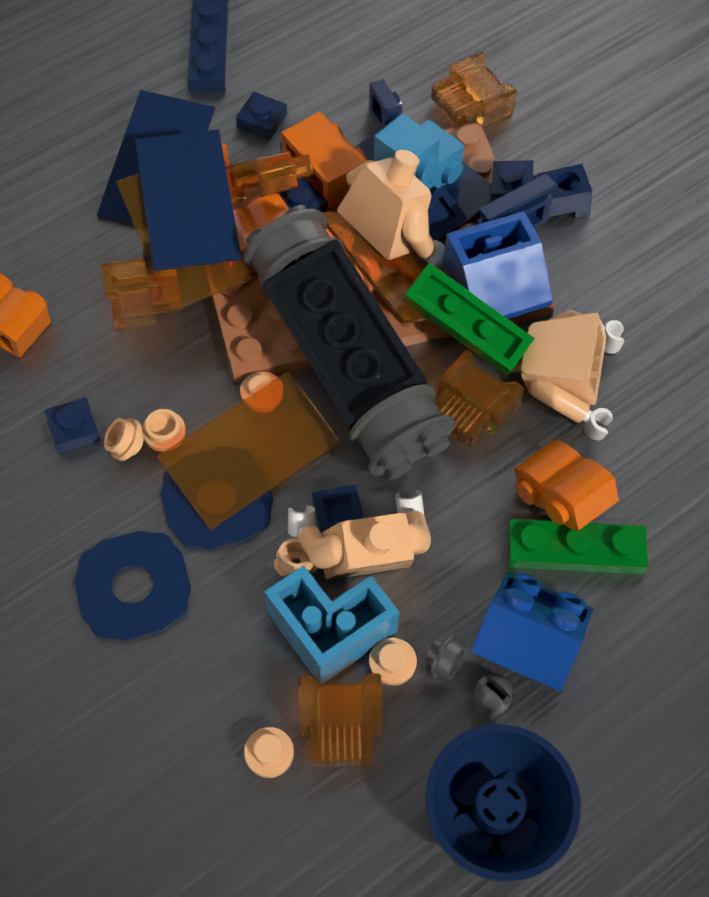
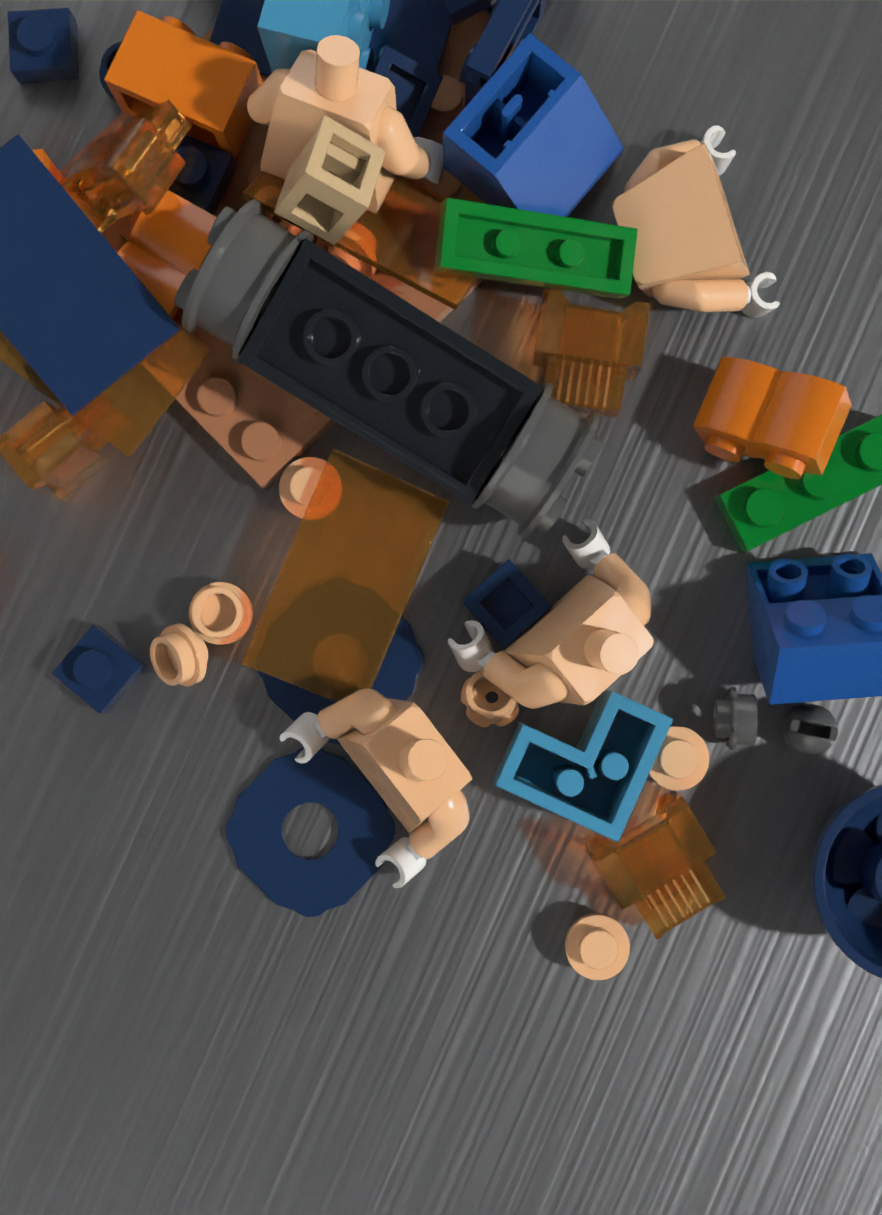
camera: 20 degrees left, 25 degrees up
none -> tan brick [274,114,386,245]
none -> light nougat torso [279,688,472,888]

